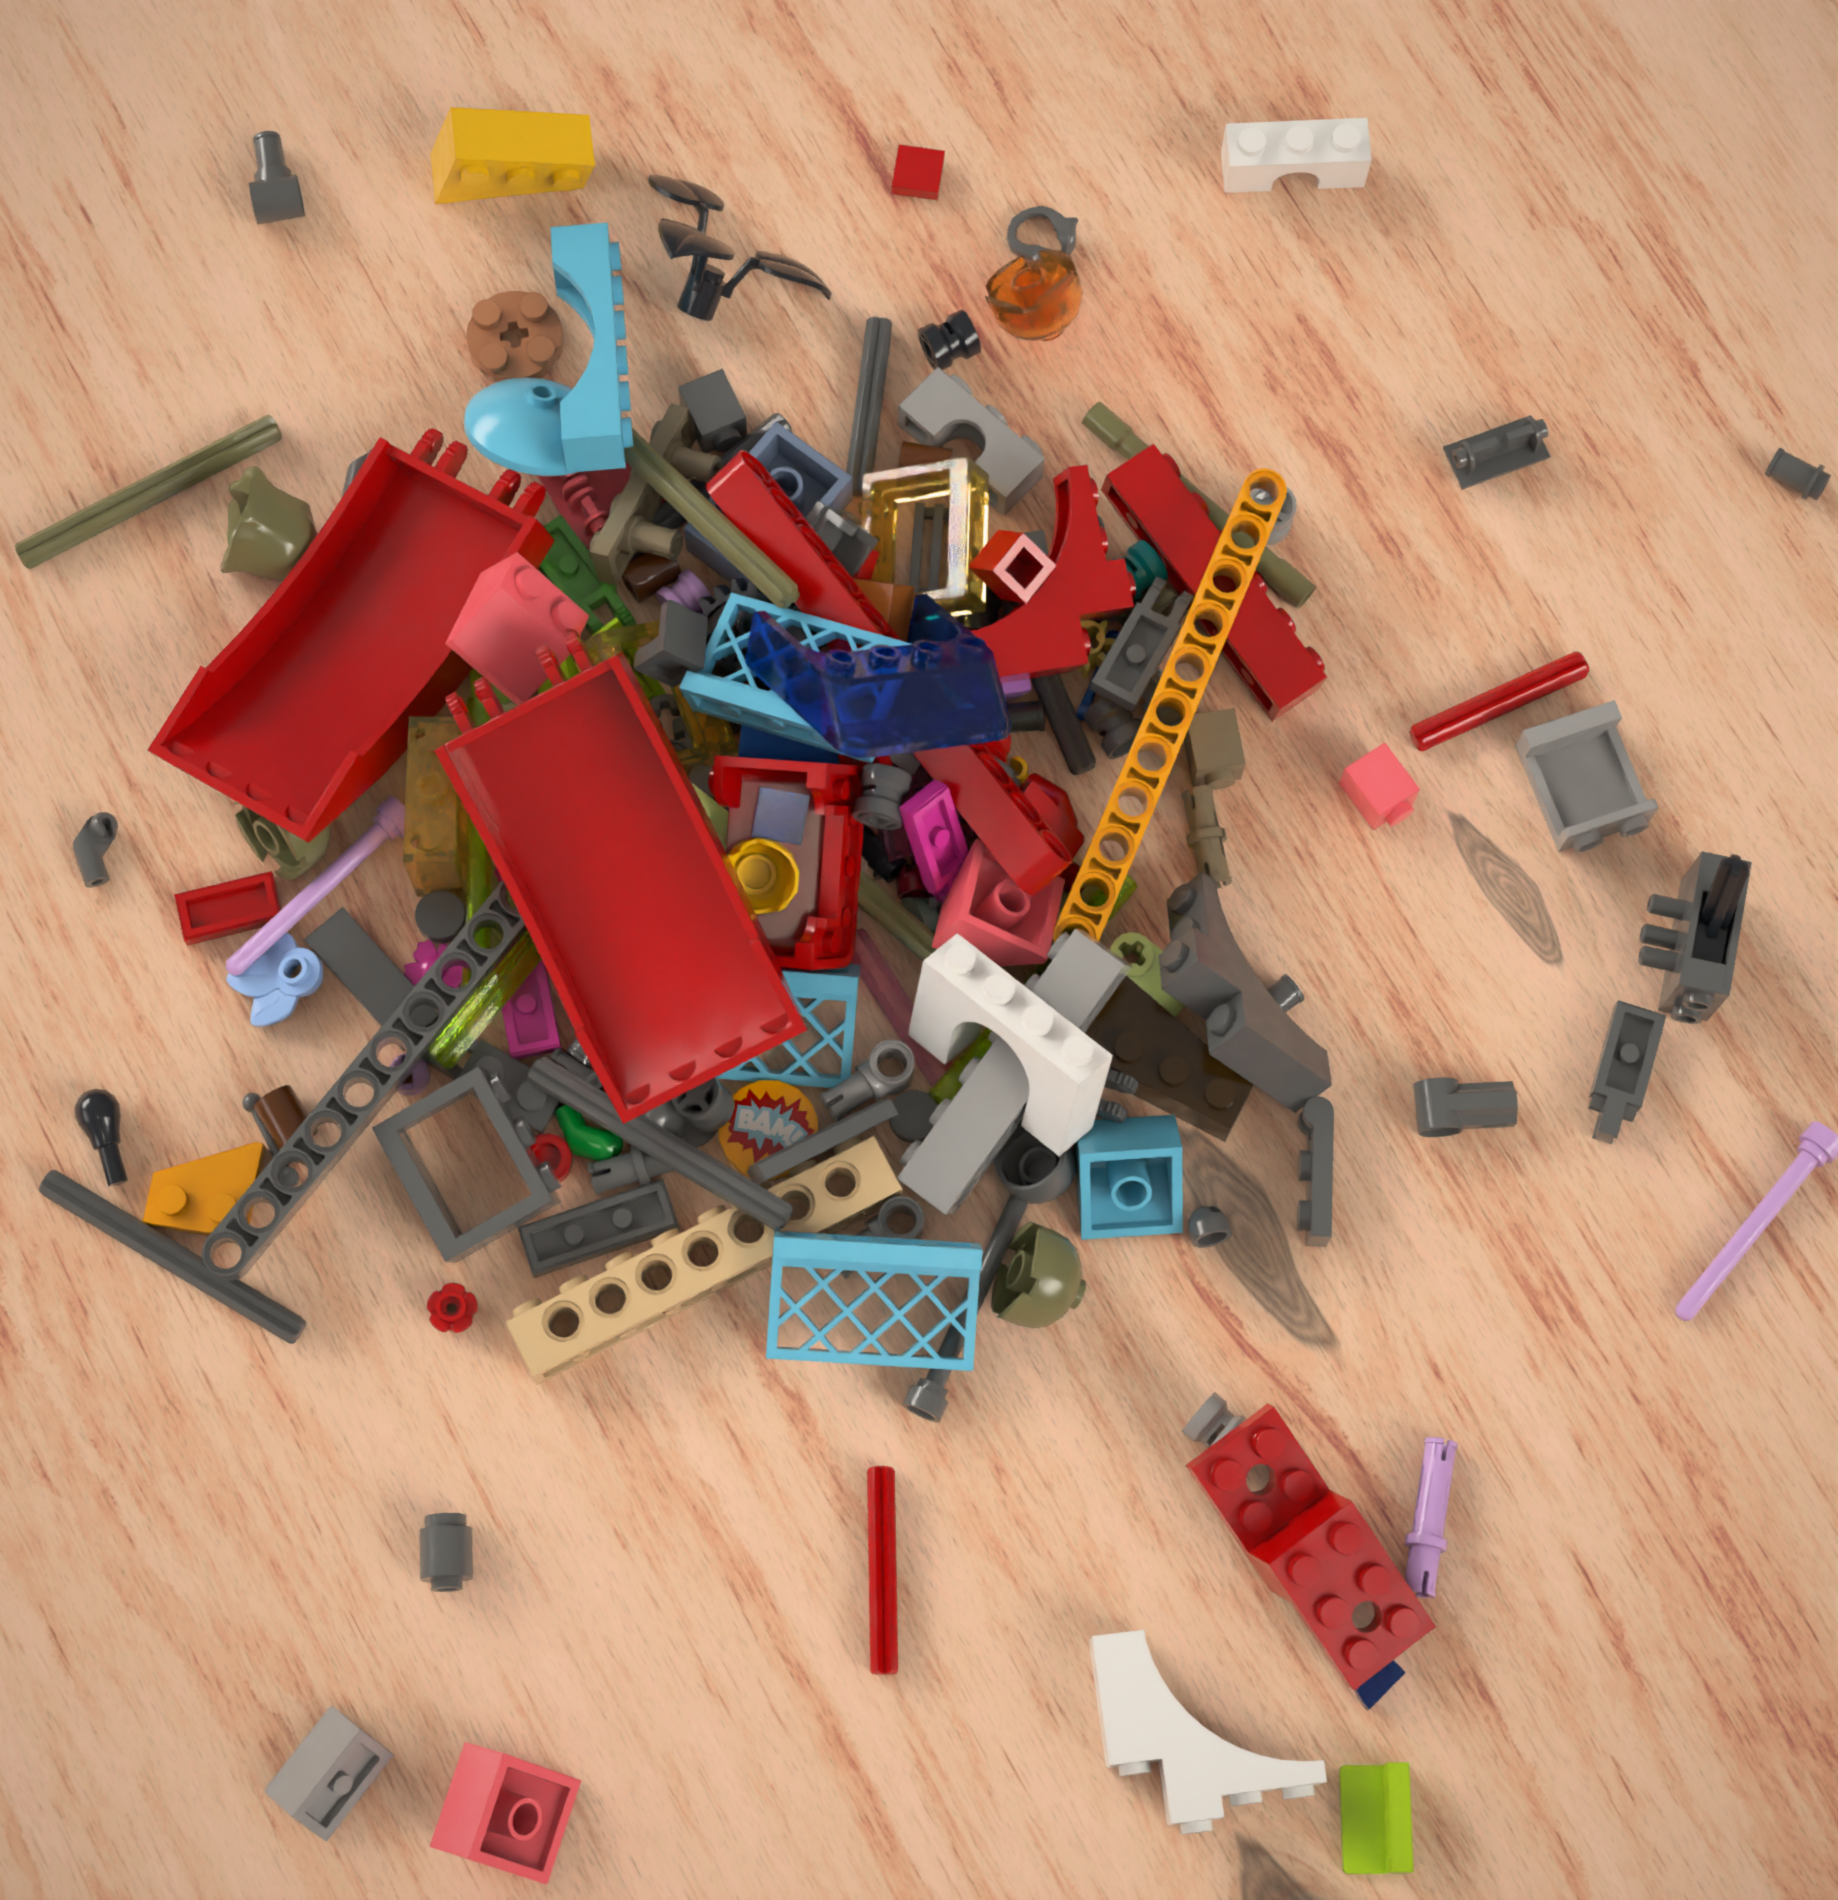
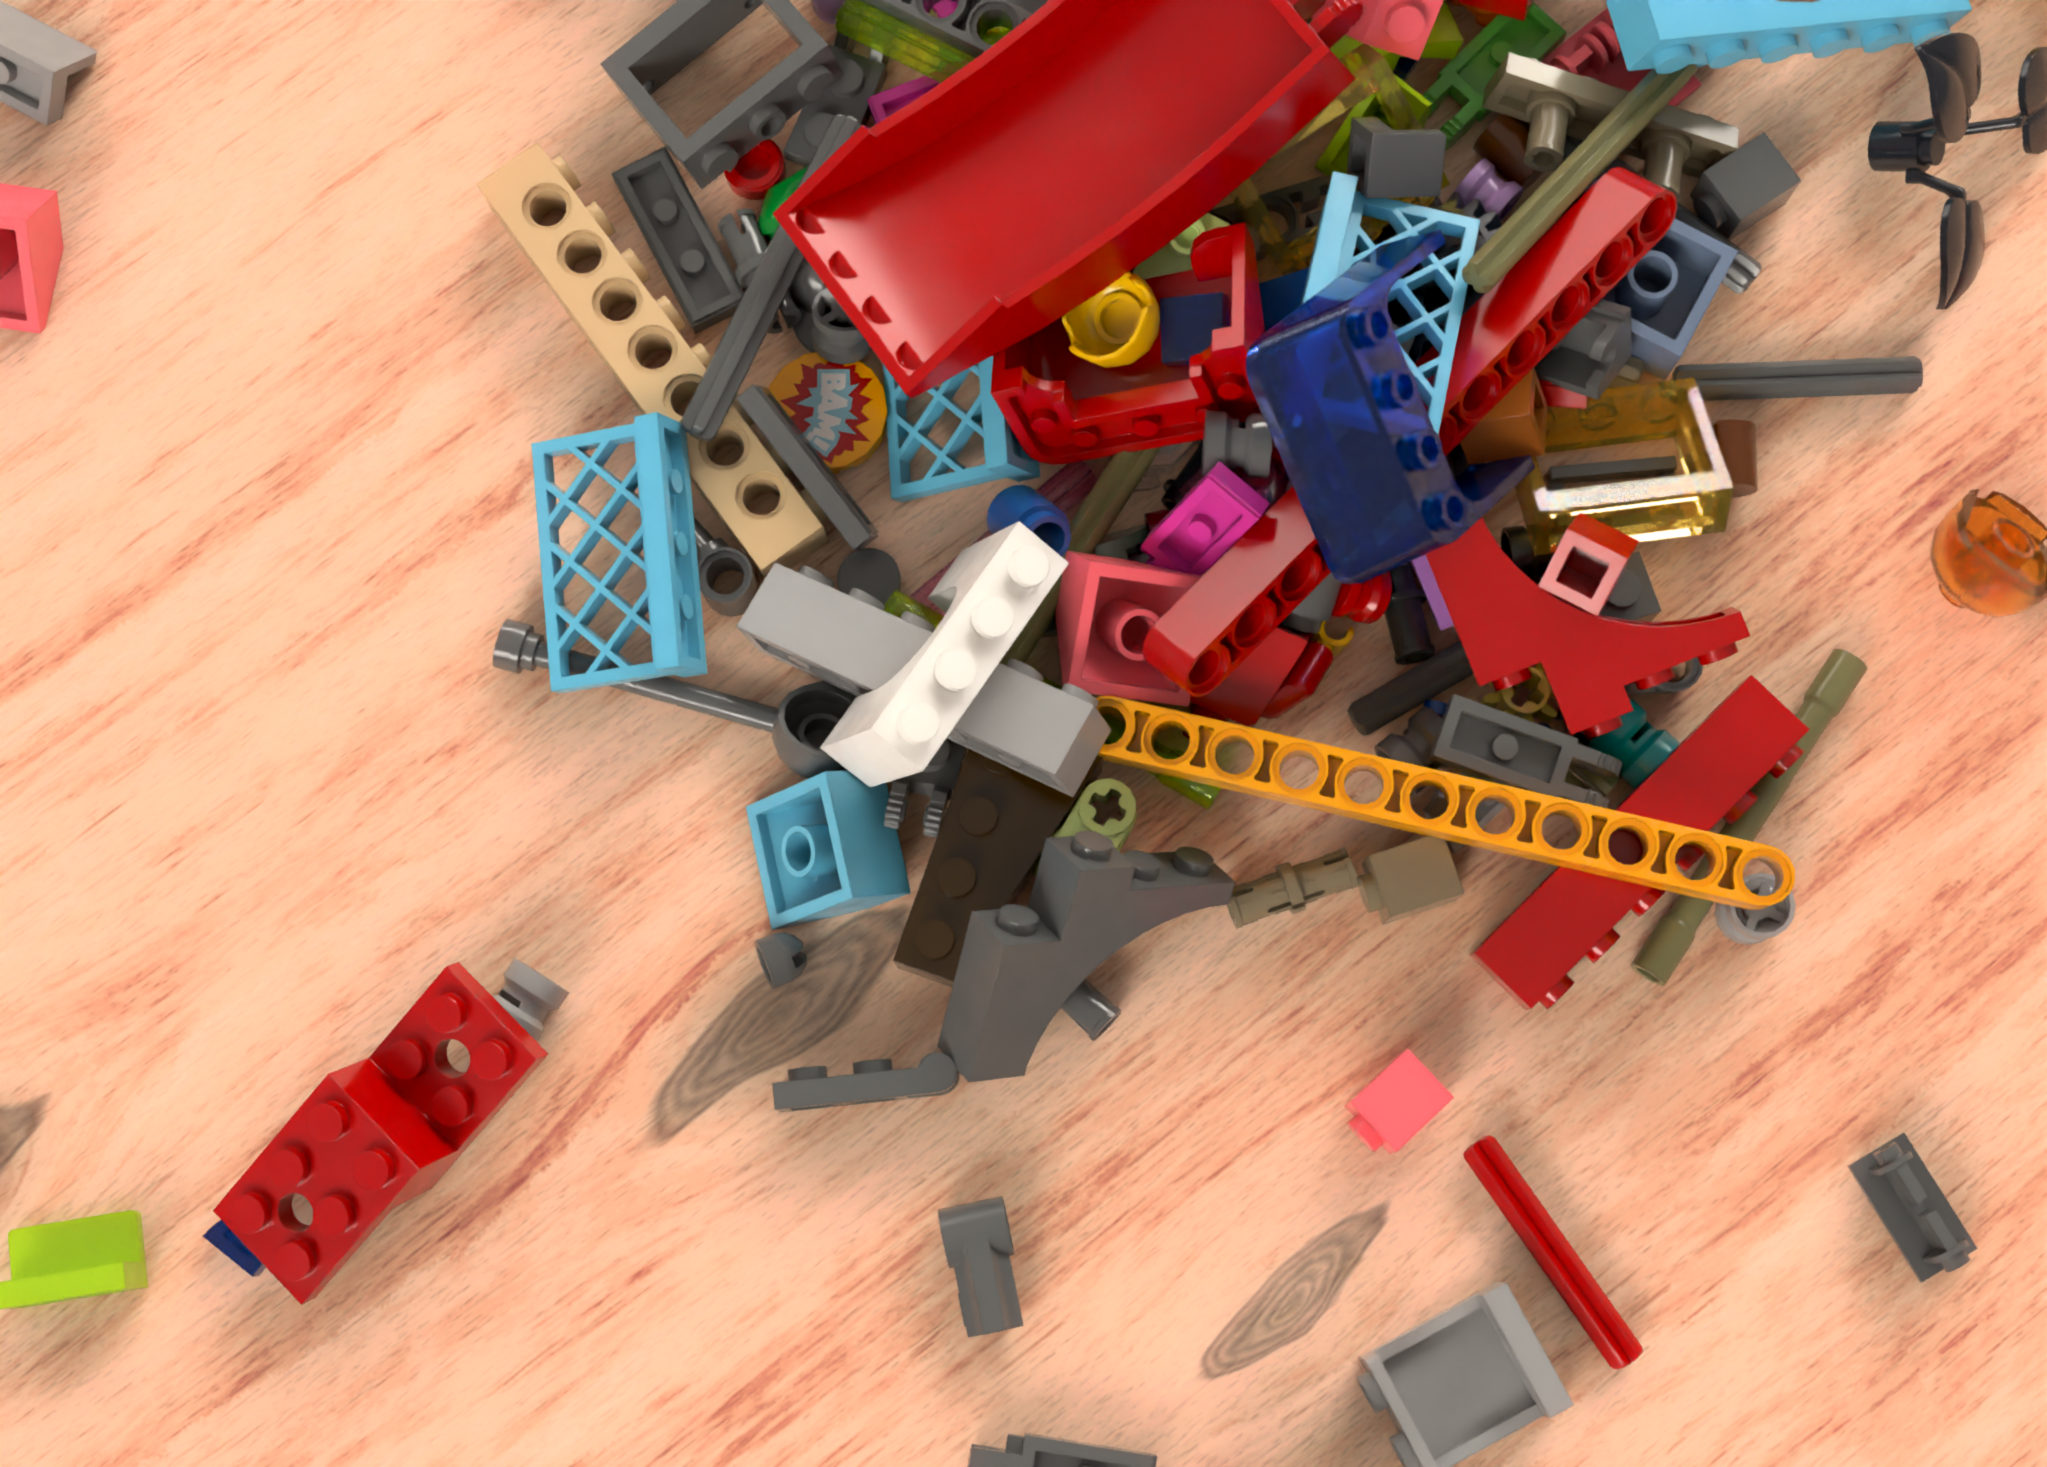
camera: 90 degrees right, 5 degrees up
dark grey brick [419,1513,473,1592] -> none
red plate [427,1283,478,1333] -> none
light grey pin [819,1040,914,1122] -> none
red axle [867,1466,898,1676] -> none
light grey arch [898,367,1045,516] -> none
black wheel [917,309,981,370] -> none
olive cylinder [991,1222,1086,1329] -> none
white arch [1089,1630,1327,1835] -> none
lavender pin [1405,1437,1458,1598] -> none
none -> blue brick [987,485,1071,557]

